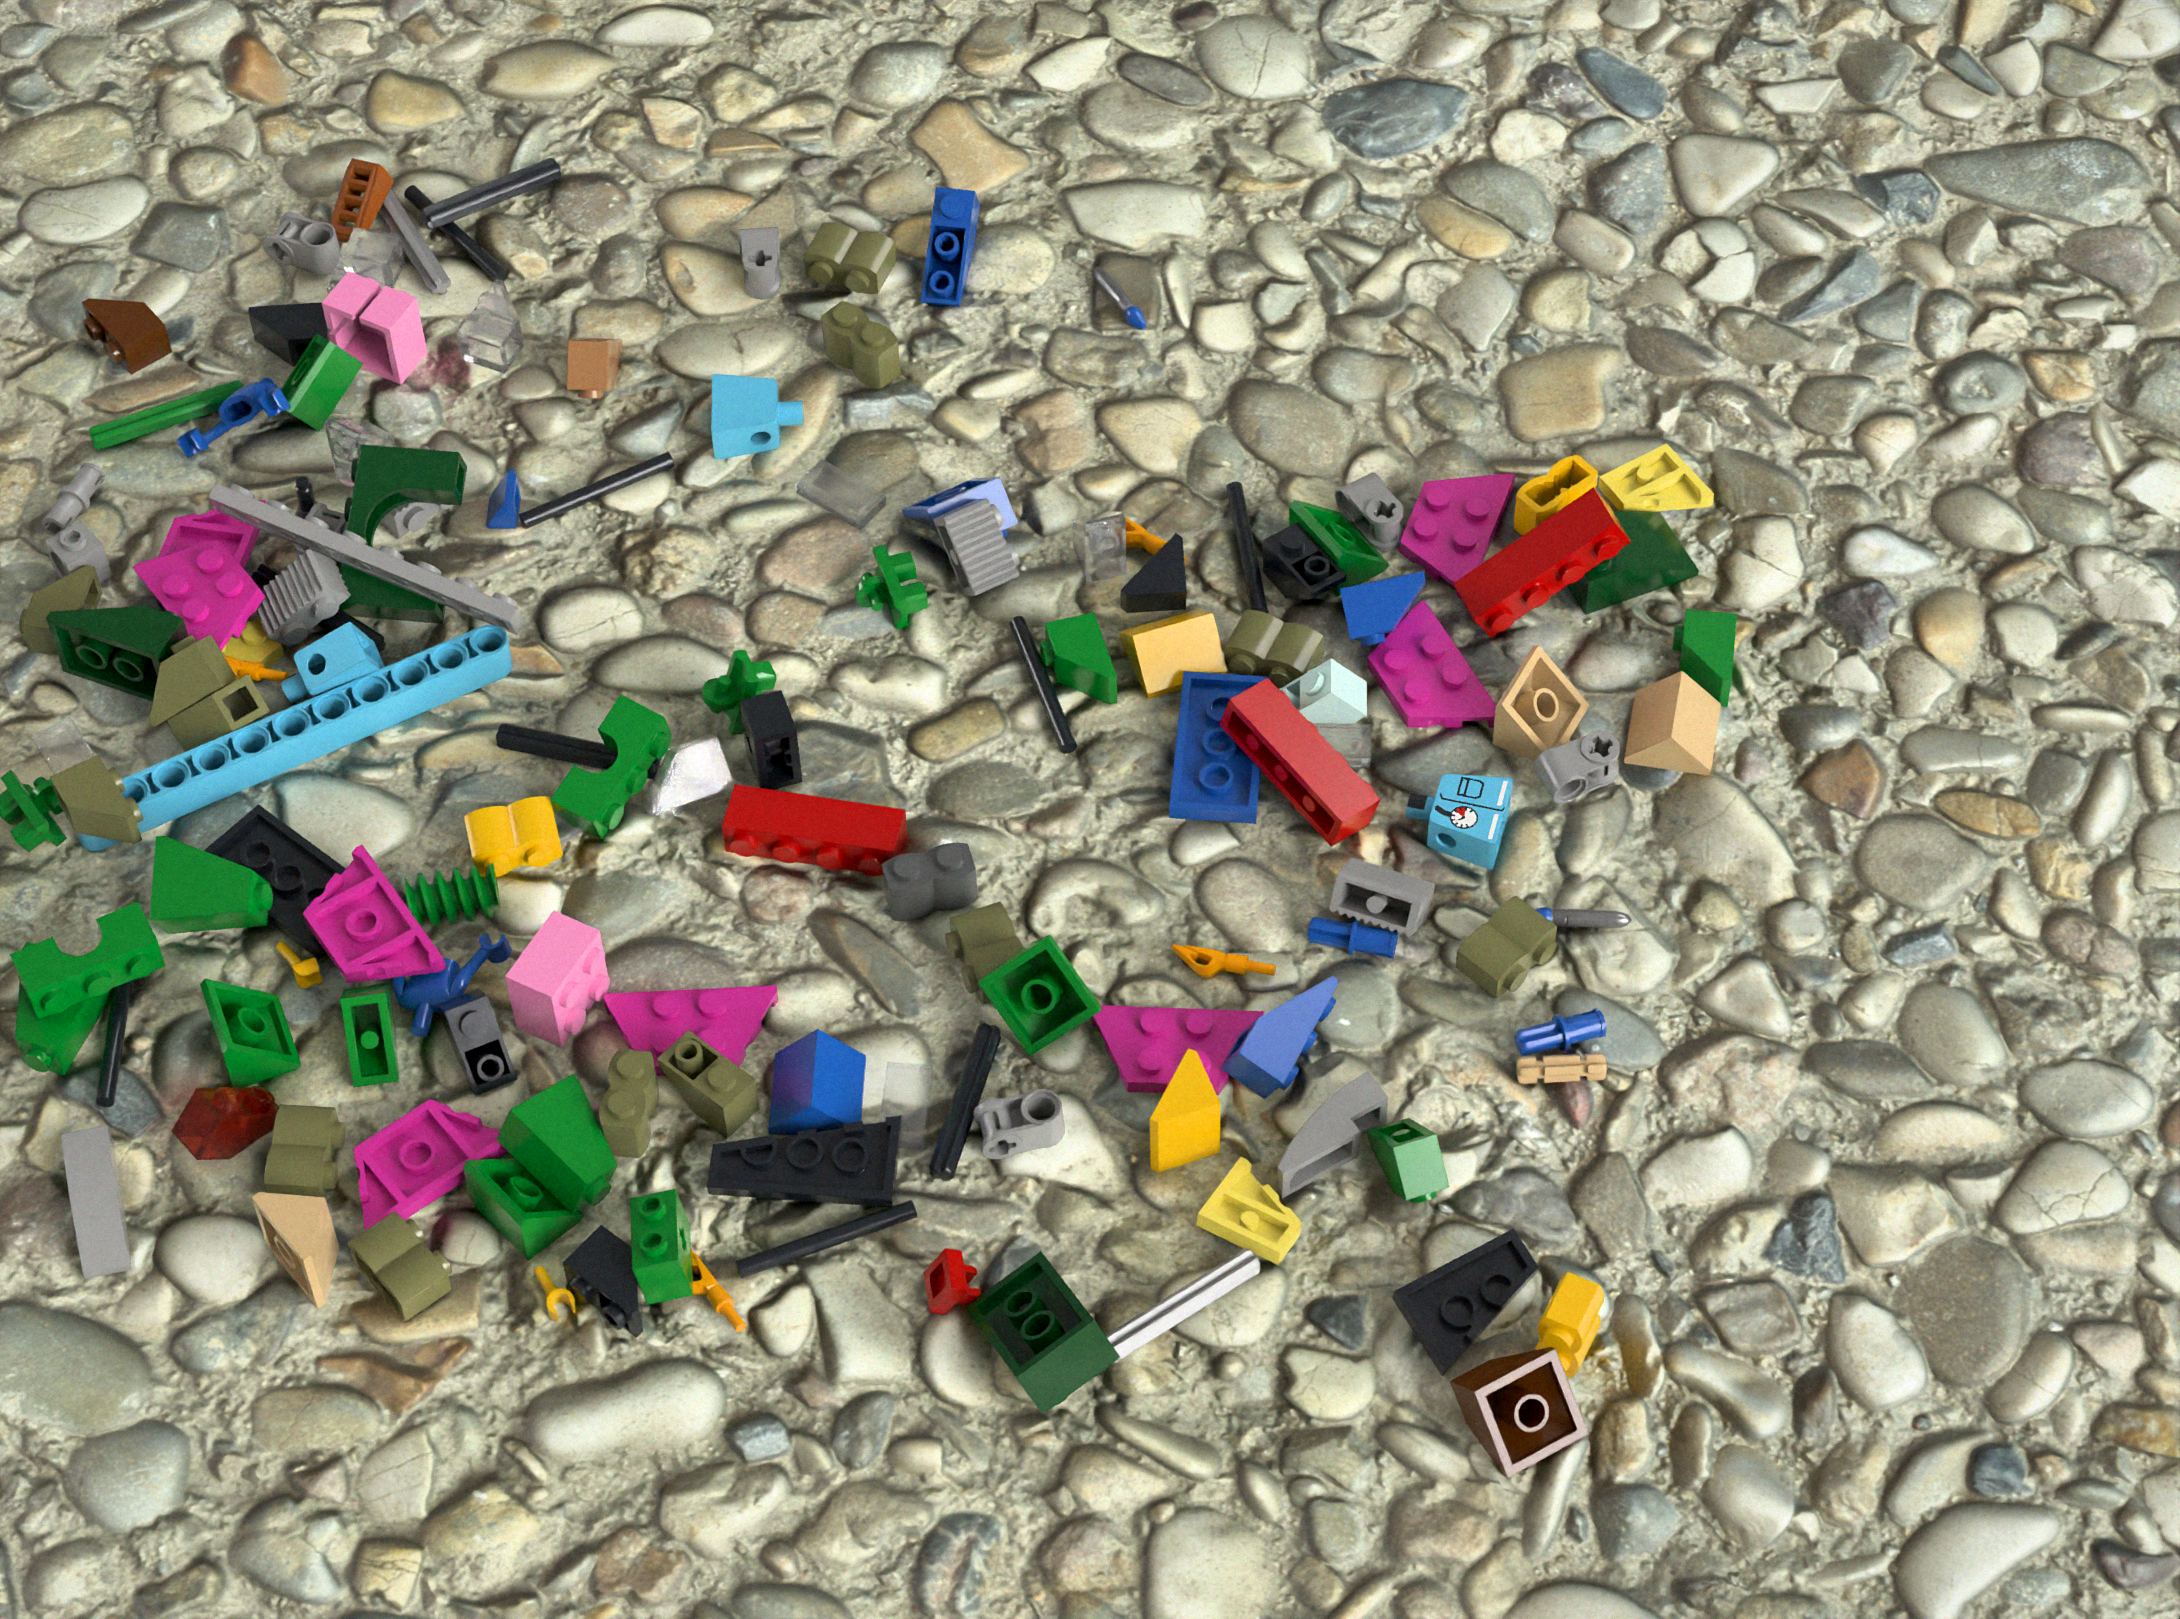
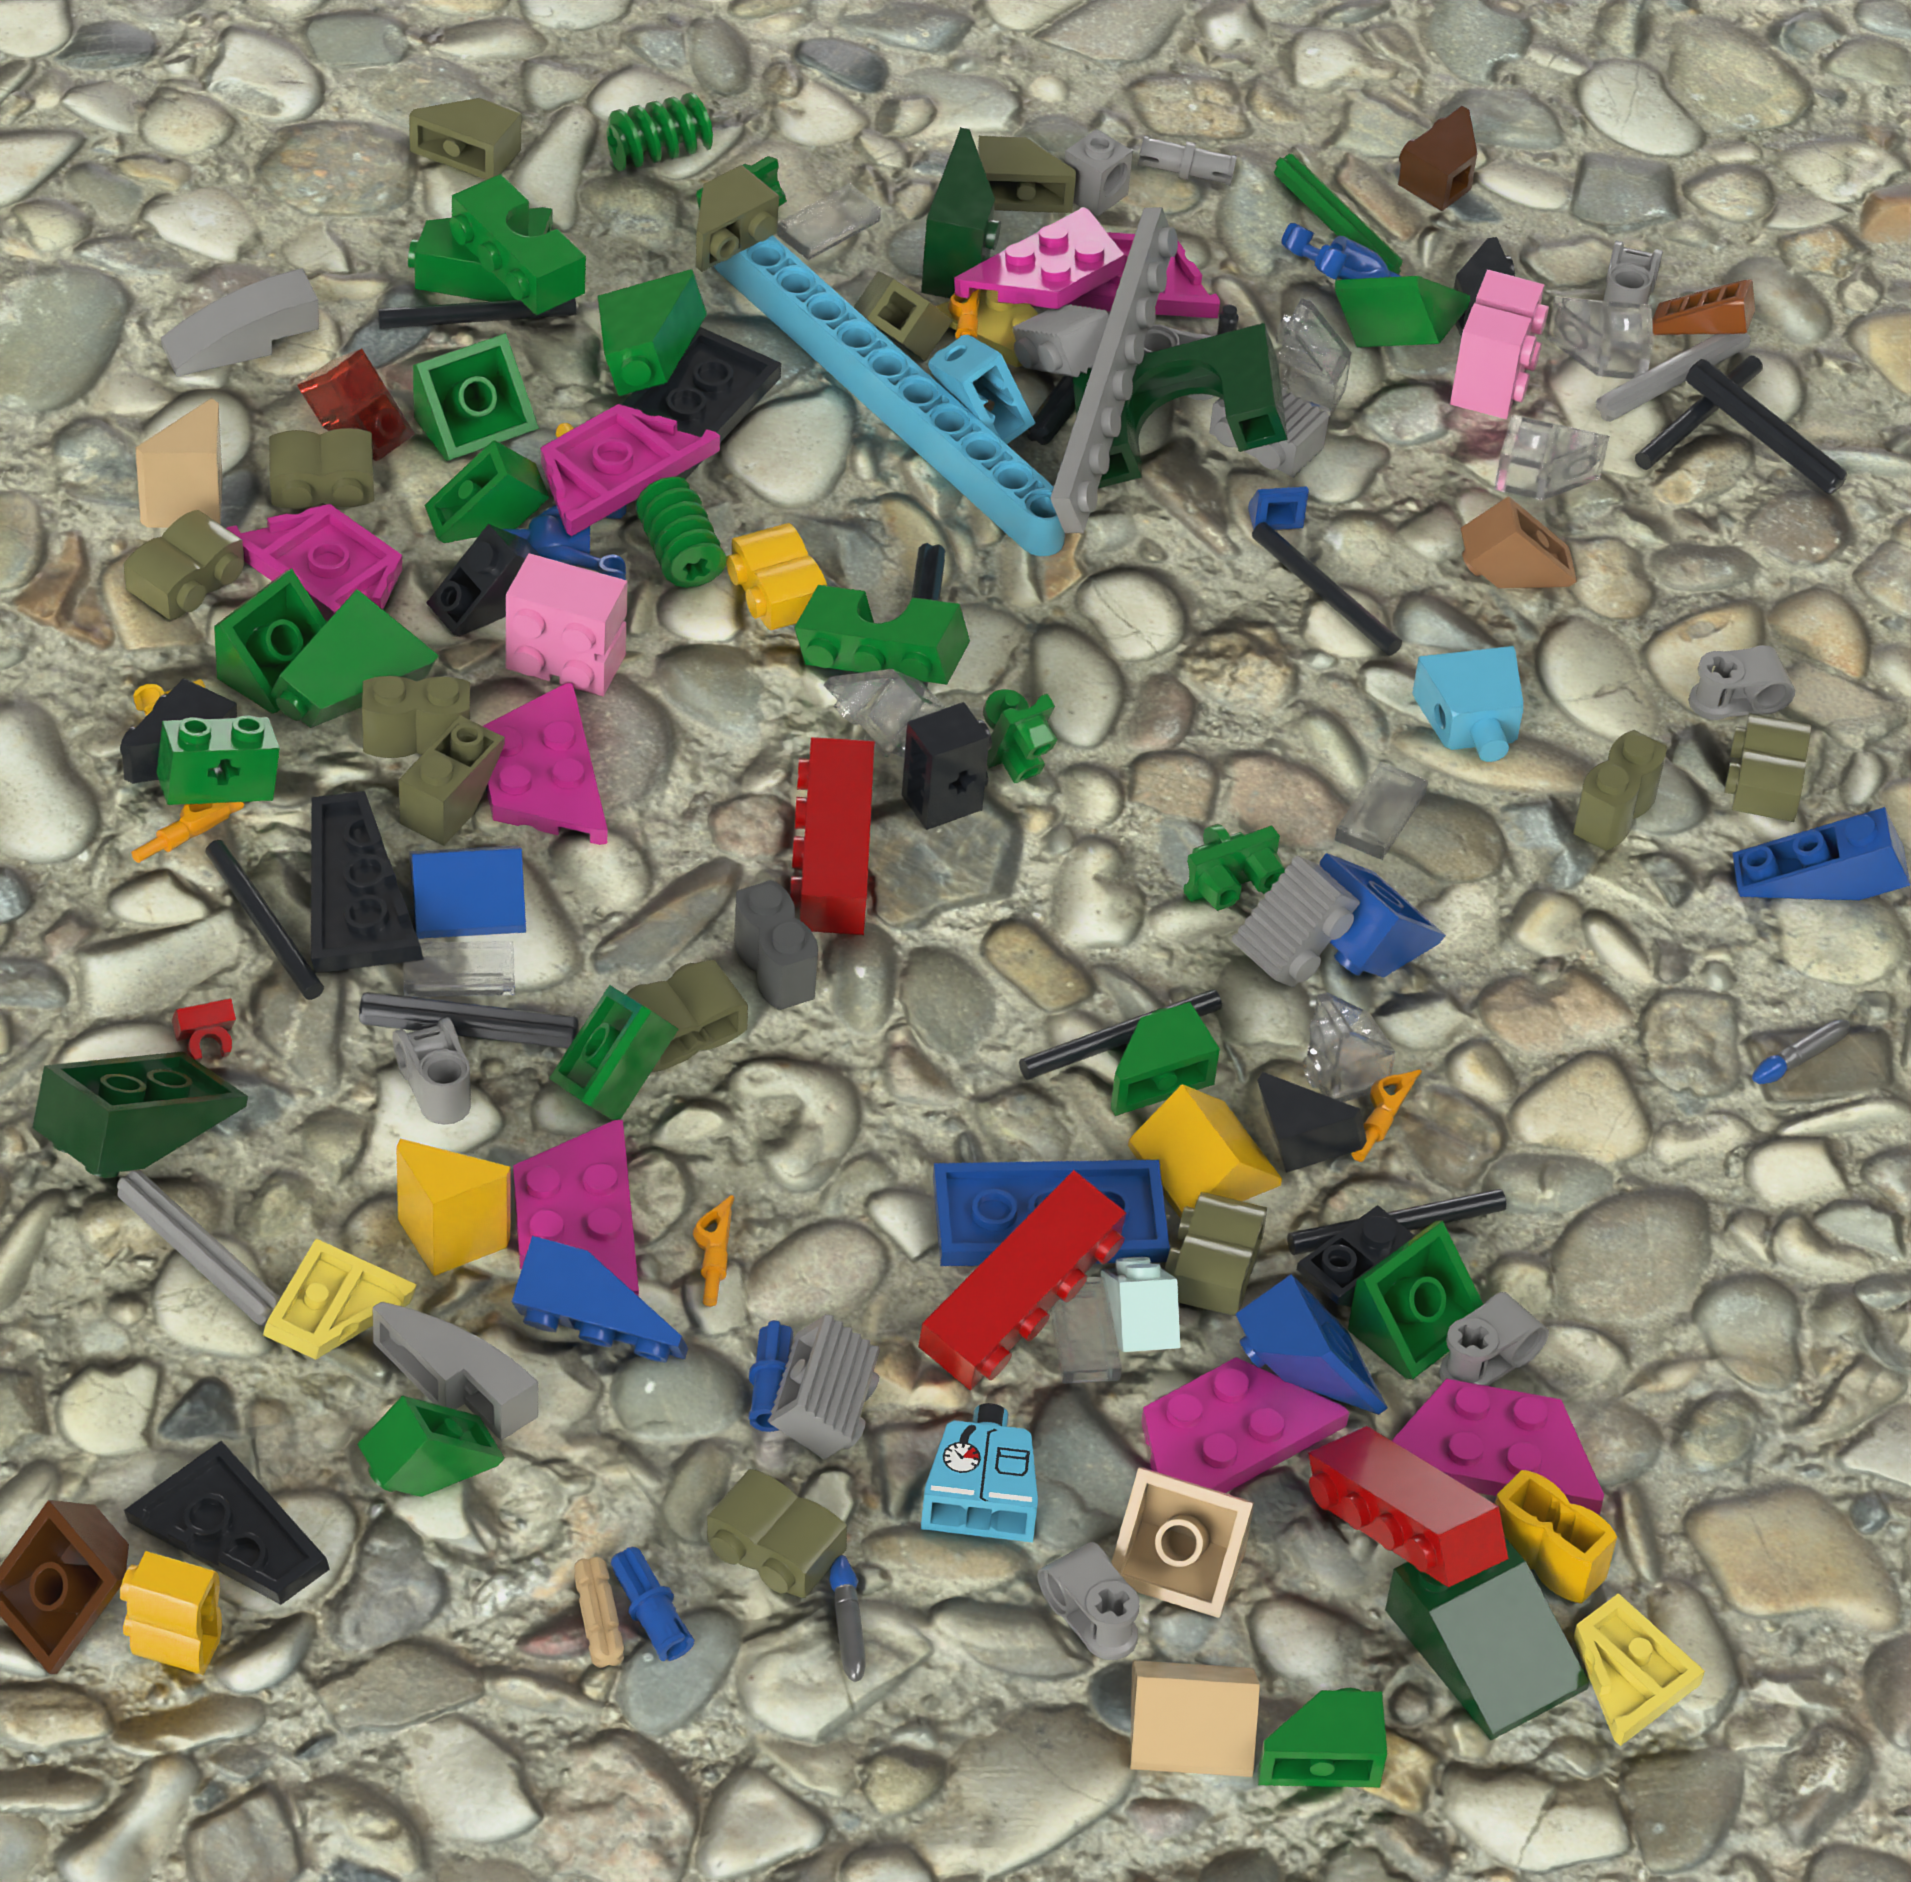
camera: 75 degrees right, 5 degrees down
olive slope [149,635,238,727] -> none

